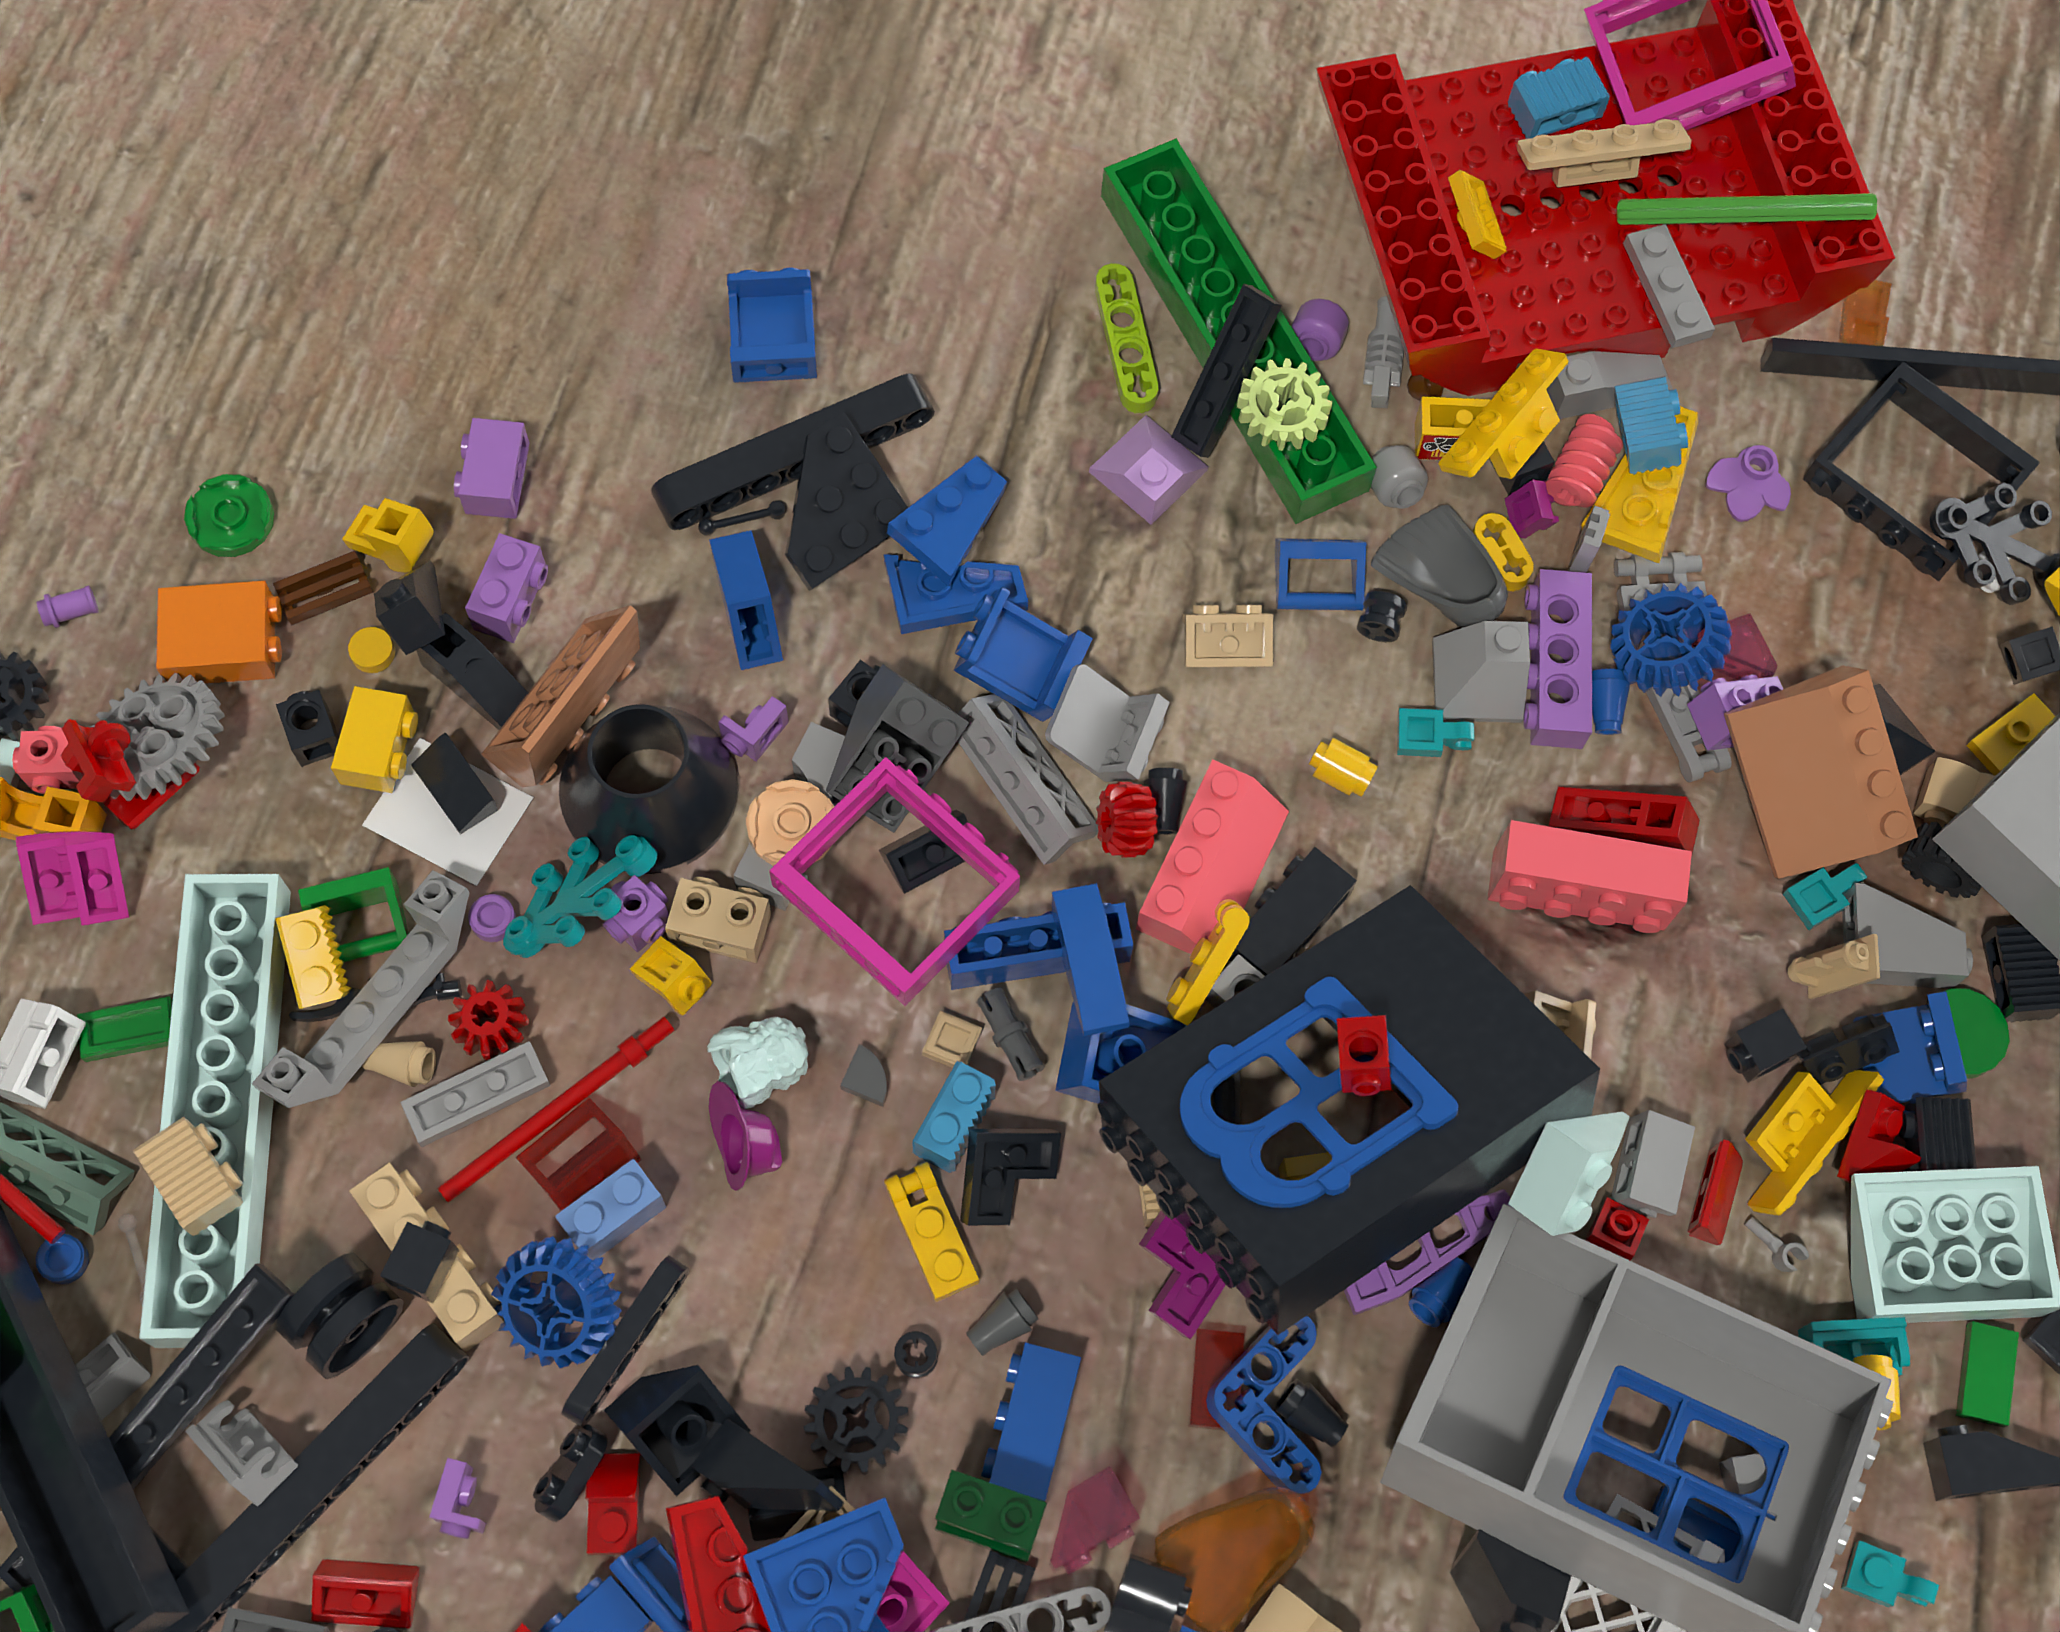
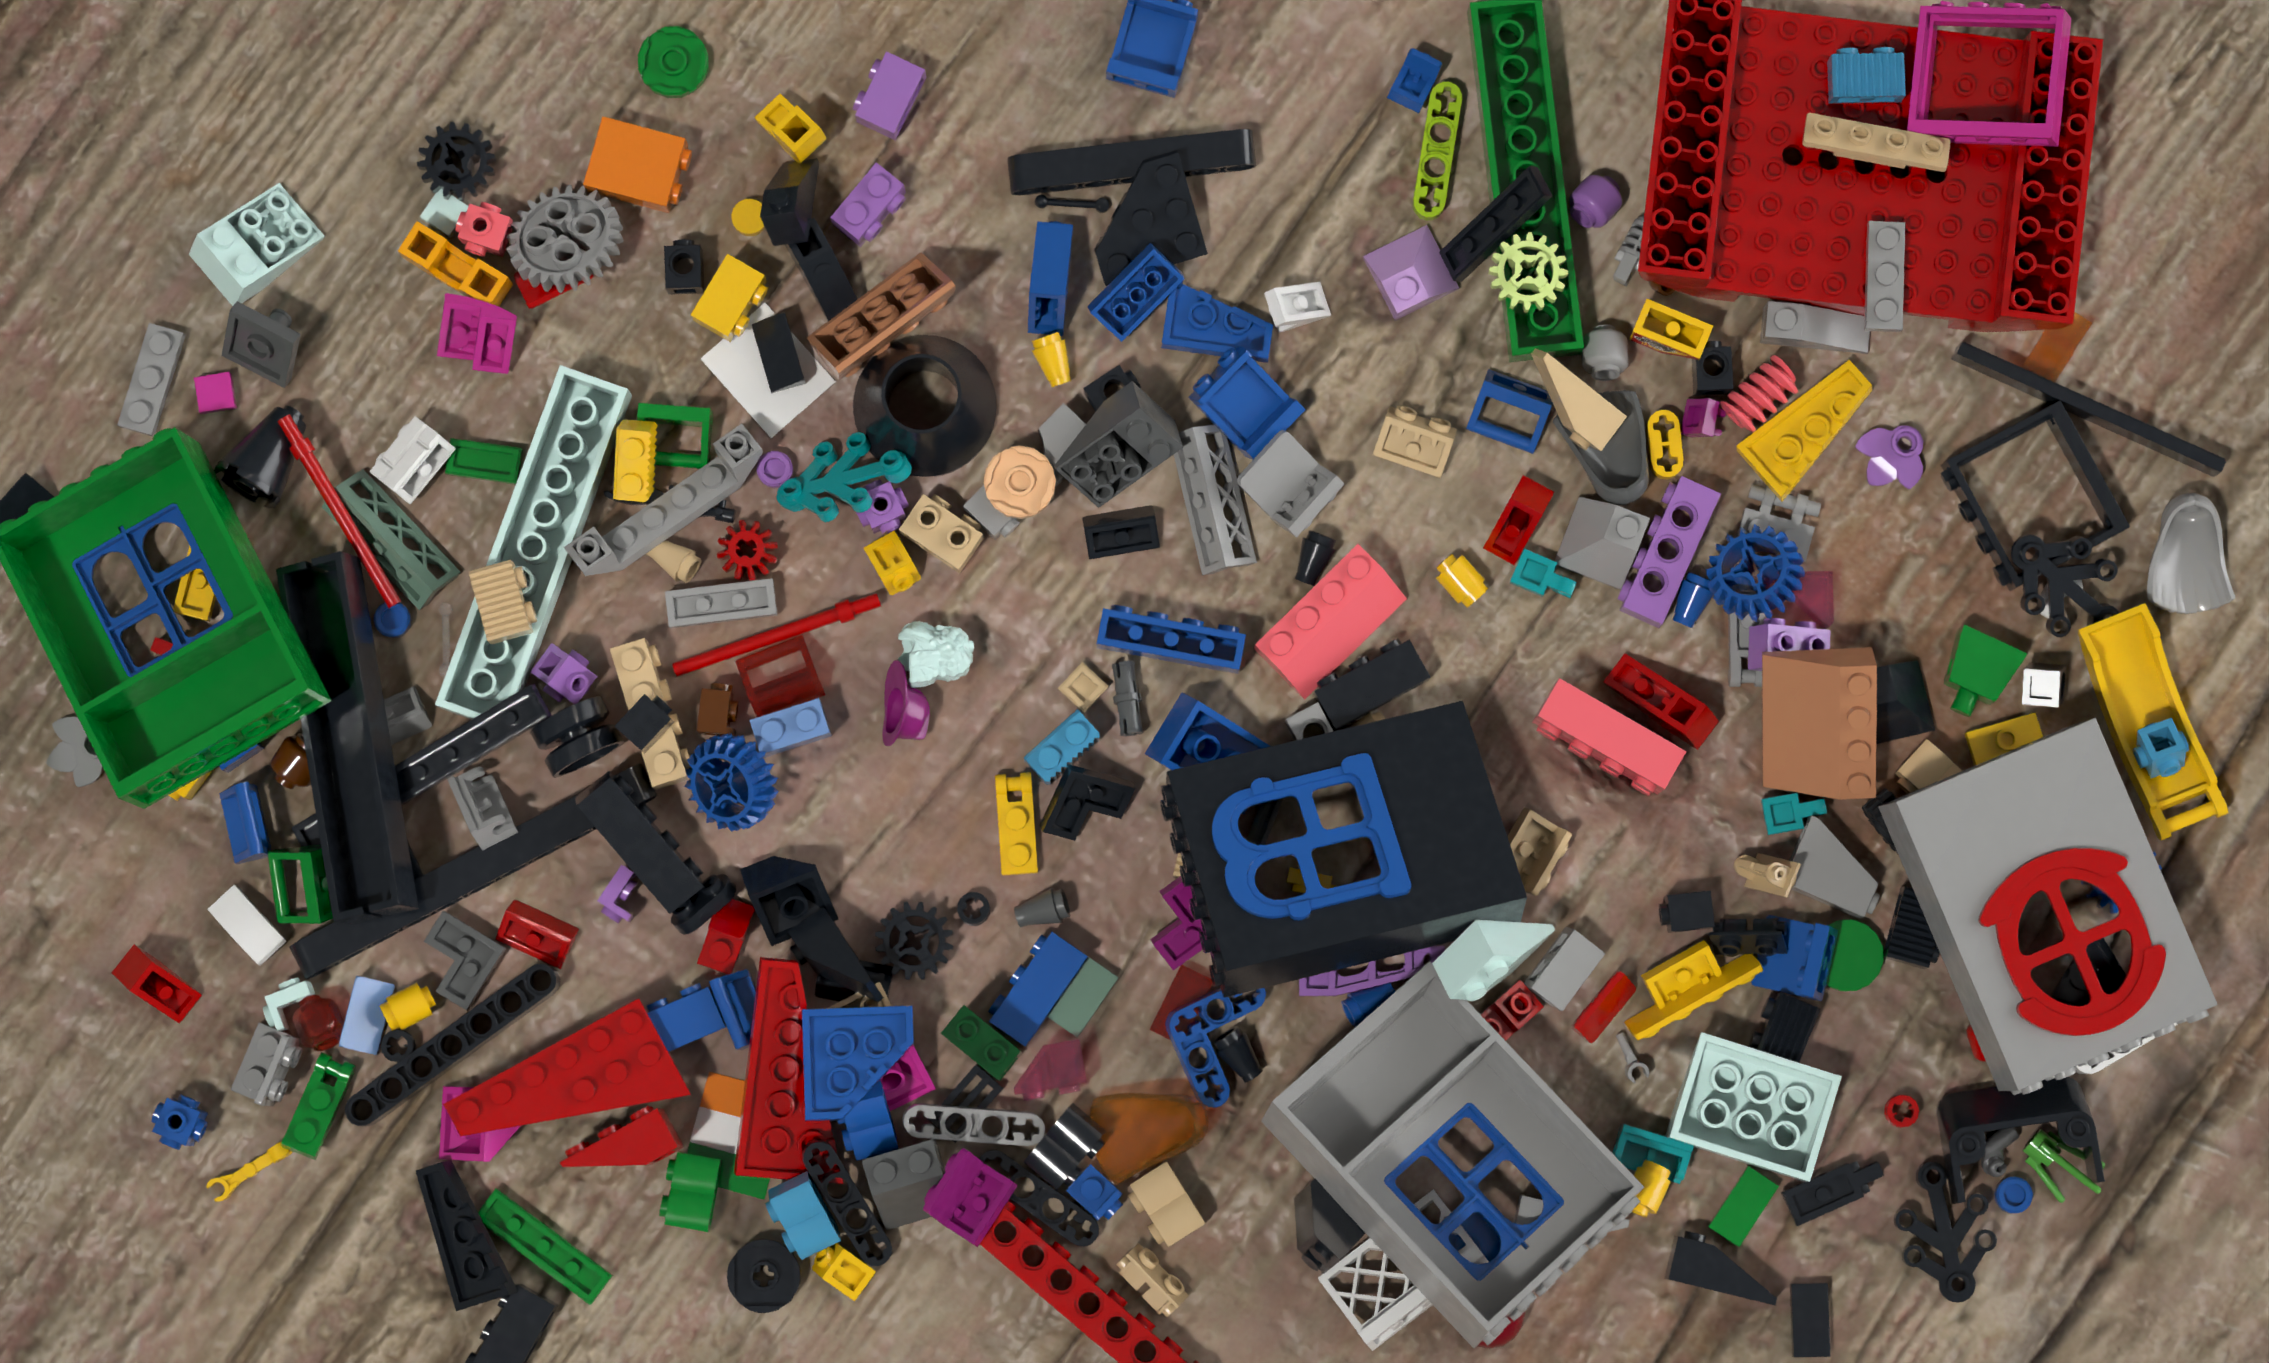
camera: 25 degrees right, 15 degrees up
medium lavender pin [36,585,98,628] -> none
red hips [60,719,136,802] -> none
reddish brown tile [273,550,373,626] -> none
black beam [561,1255,689,1427] -> none
medium lavender bracket [718,696,789,762] -> none
dark pink window [769,757,1020,1006] -> none
dark grey tile [840,1044,887,1107] -> none
blue wing [887,455,1007,586] -> none
blue slope [1052,883,1129,1036] -> none
red gear [1095,782,1159,858] -> none
yellow plate [1166,899,1249,1025] -> none
red brick [1337,1015,1391,1096] -> none
black wheel [1357,591,1407,643] -> none
yellow bracket [1438,349,1569,479] -> none
yellow plate [1448,170,1506,259] -> none
light grey tile [1567,506,1610,573] -> none
dark azure brick [1614,377,1688,474] -> none
bright green axle [1617,193,1877,225] -> none
red slope [1837,1089,1921,1184] -> none
teal plate [1841,1540,1939,1608] -> none
none -> medium lavender brick [530,643,597,704]
none -> black brick [575,771,704,914]
none -> reddish brown brick [697,683,739,737]
none -> yellow cone [1031,332,1072,387]
none -> sand green tile [1048,957,1119,1038]
none -> blue piece [1087,243,1185,342]
none -> white slope [1264,282,1331,332]
none -> blue bracket [1387,48,1442,113]
none -> red slope [1483,475,1554,565]
none -> tan slope [1531,348,1627,451]
none -> green torso [1944,624,2027,717]

